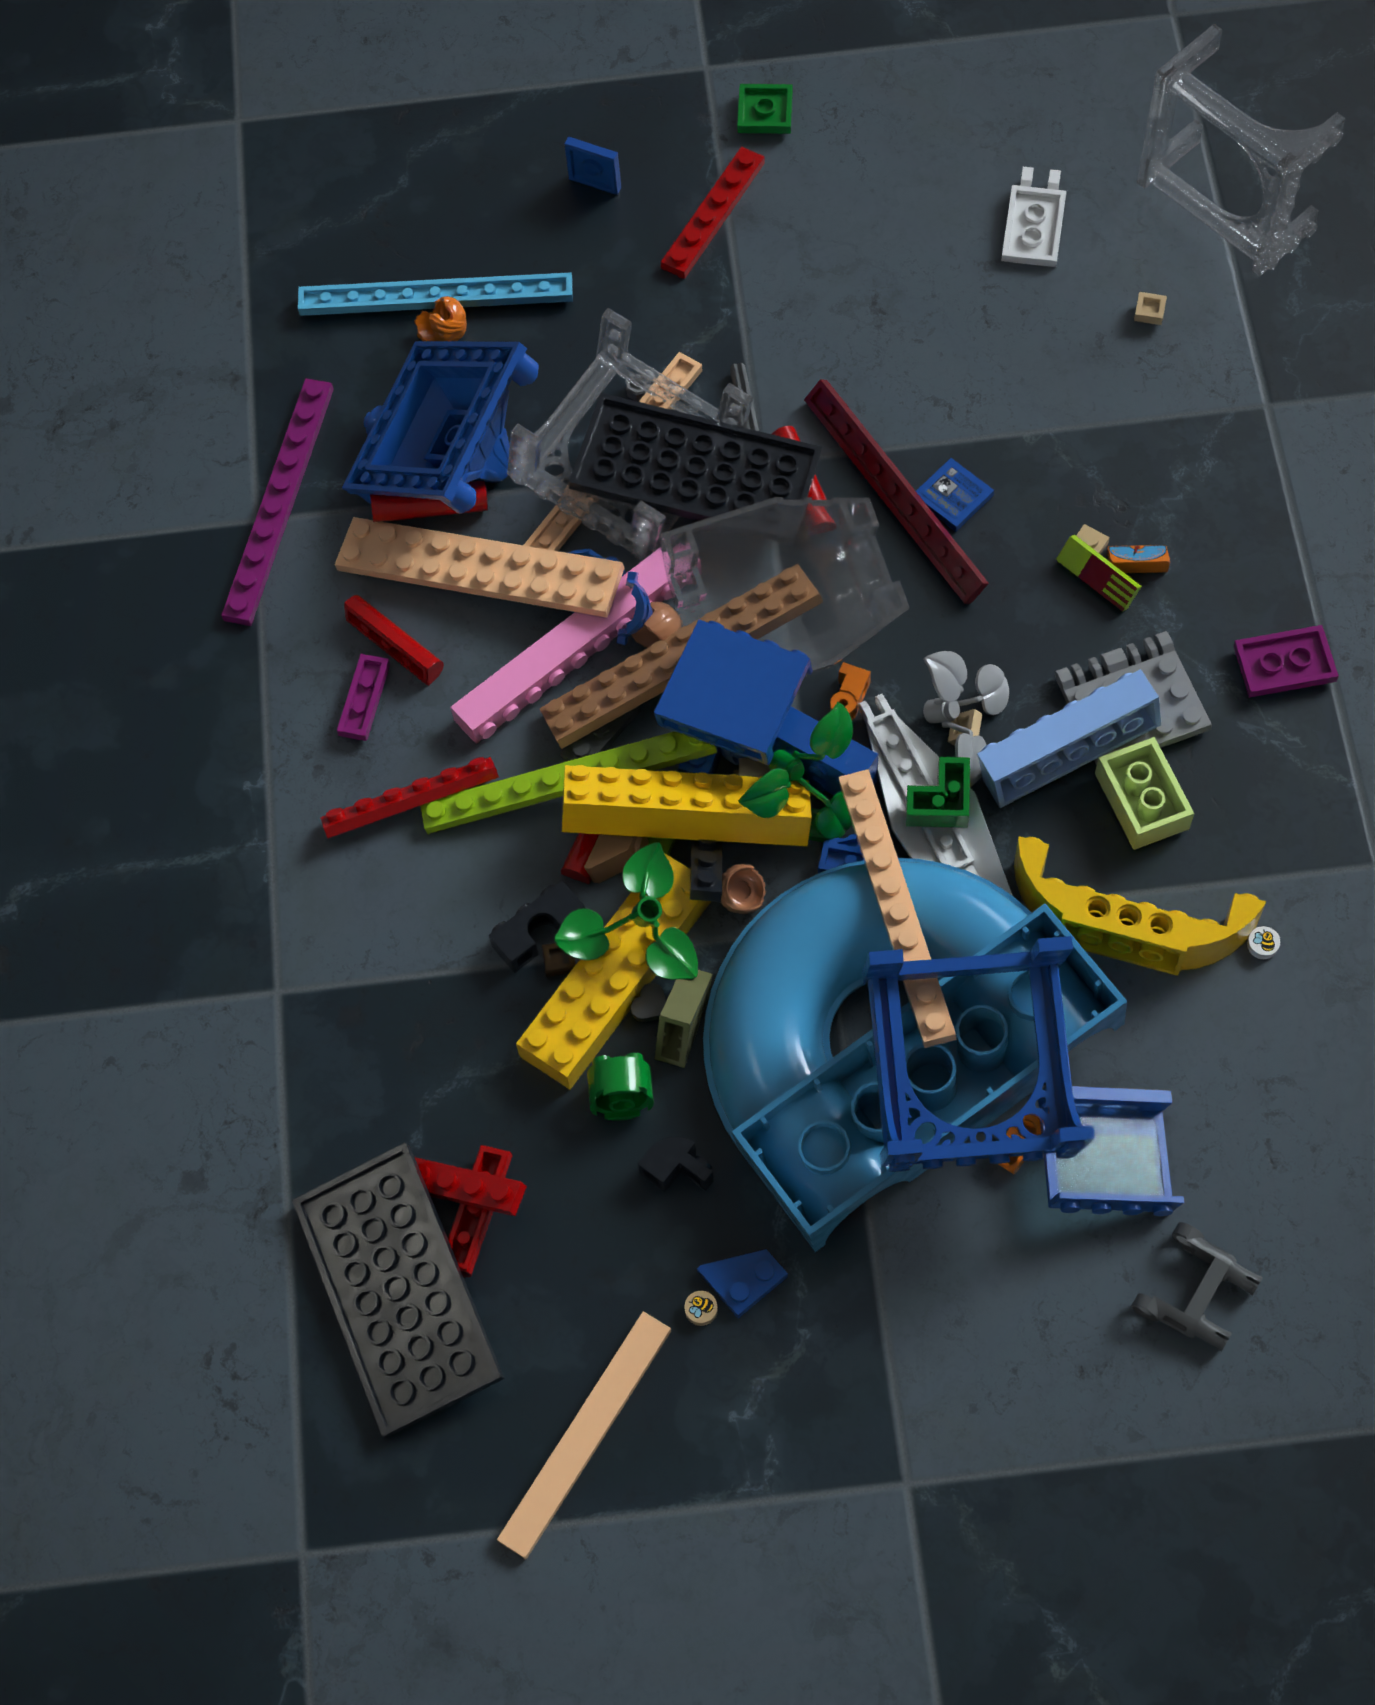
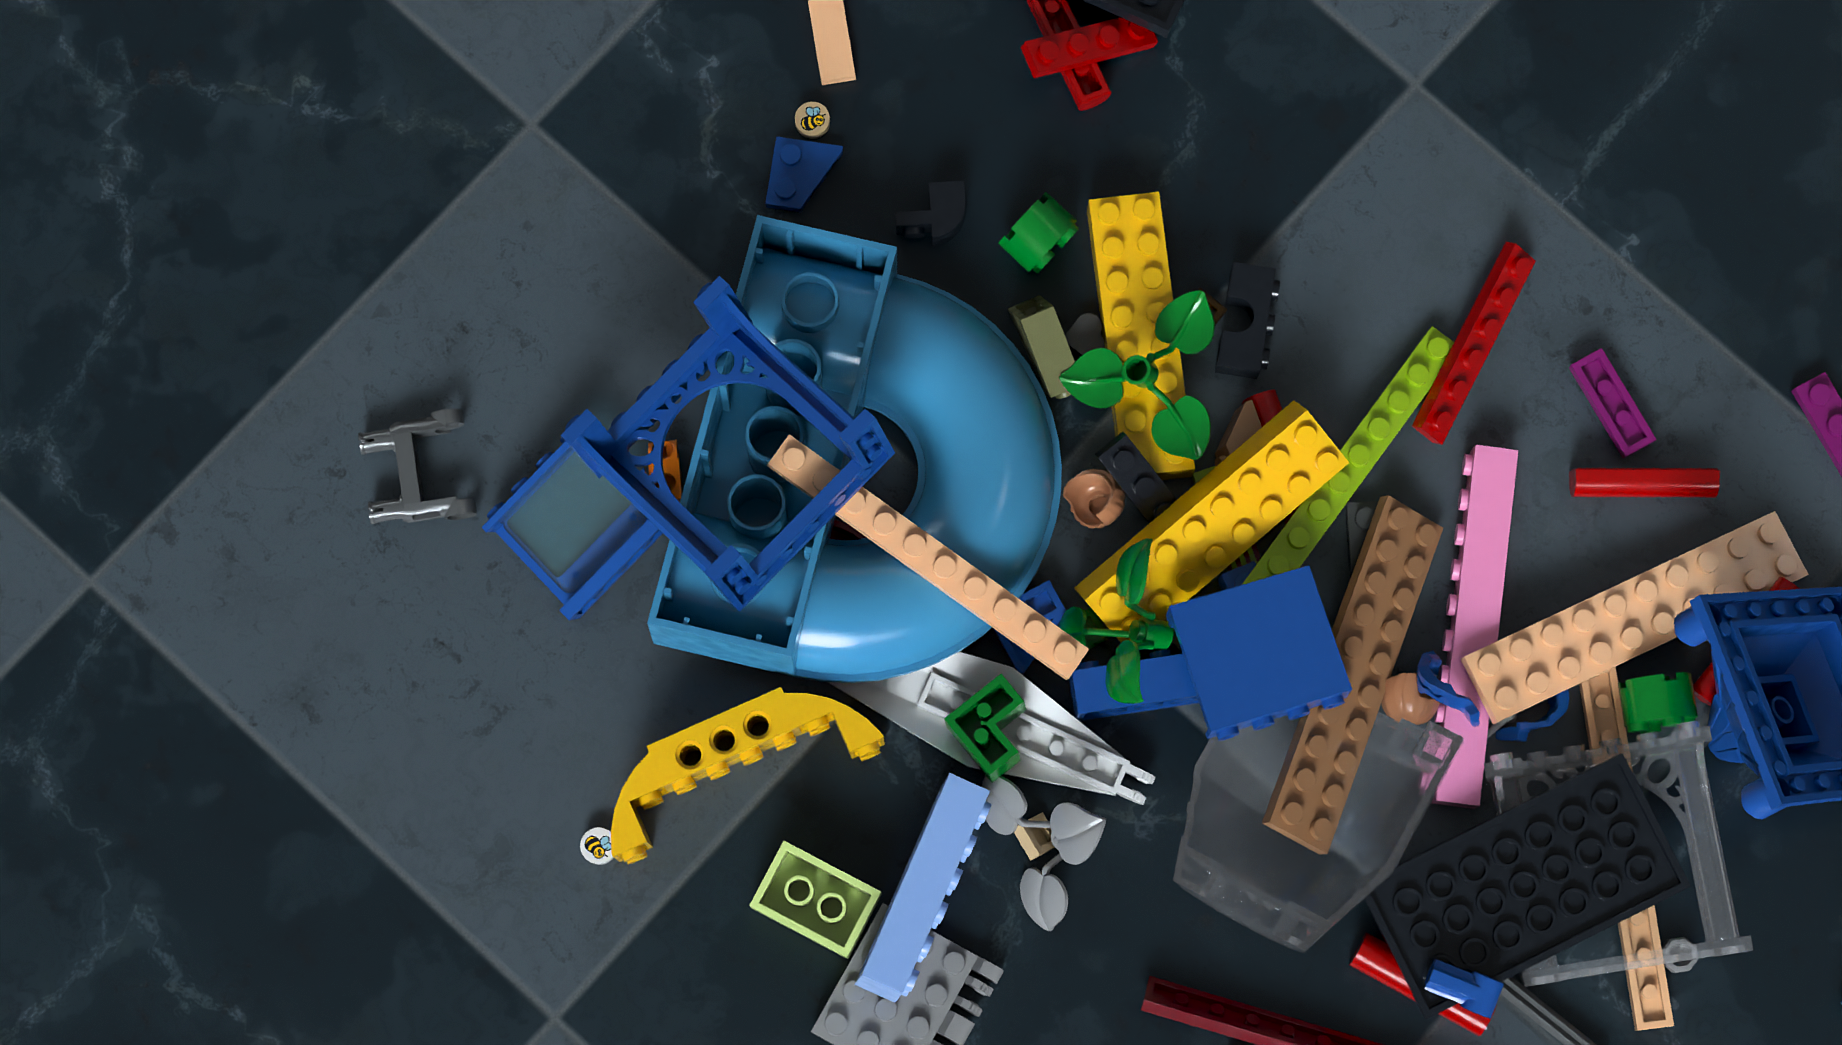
camera: 135 degrees right, 15 degrees up
orange leg [830,662,871,721] -> none
none -> blue piece [1423,959,1504,1019]
none -> green brick [1618,672,1698,734]

